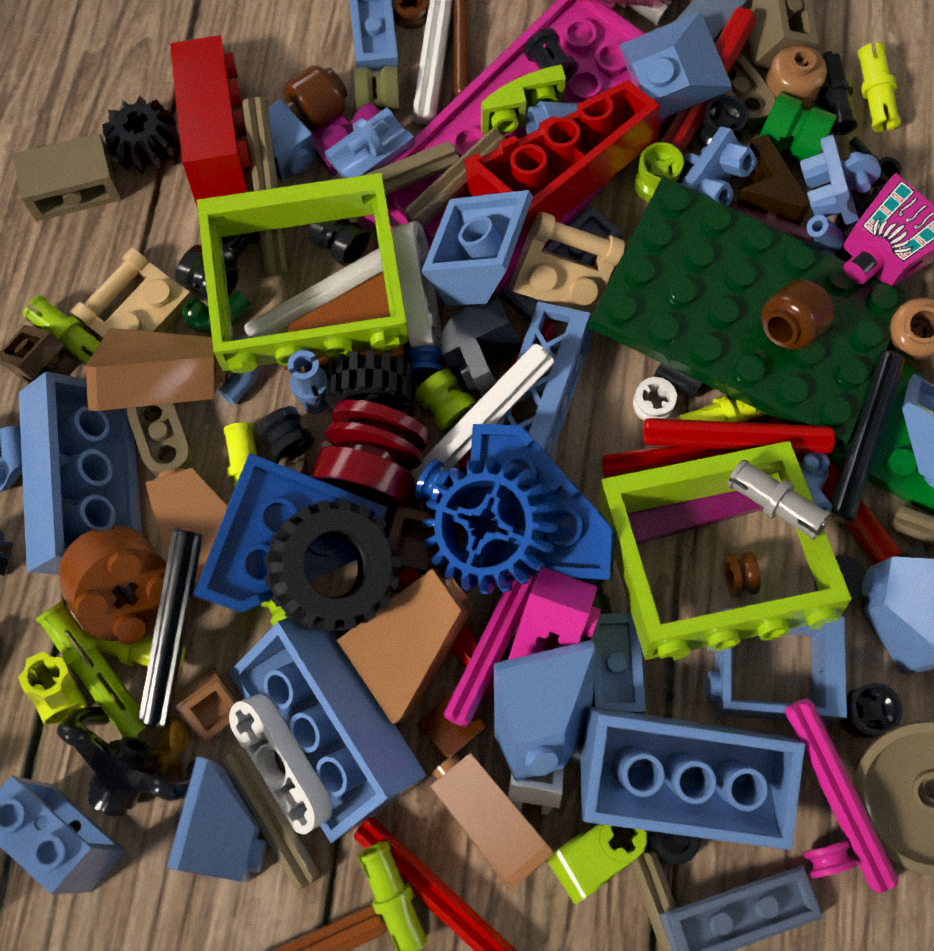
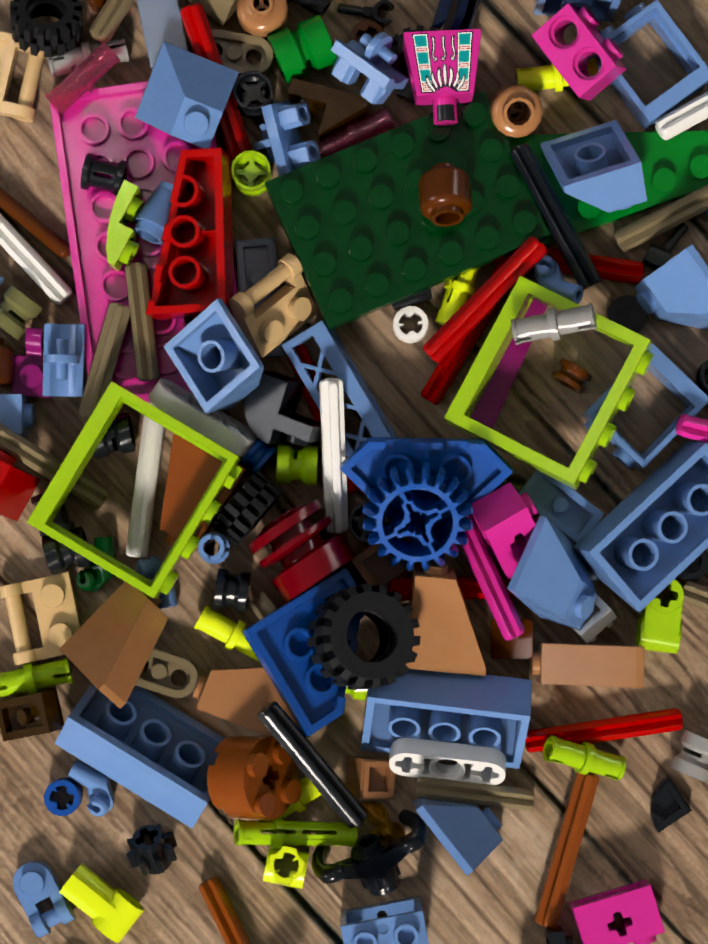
camera: 50 degrees left, 15 degrees up
blue bush [415,459,453,502] -> none
medium blue arm [807,215,844,258] -> none

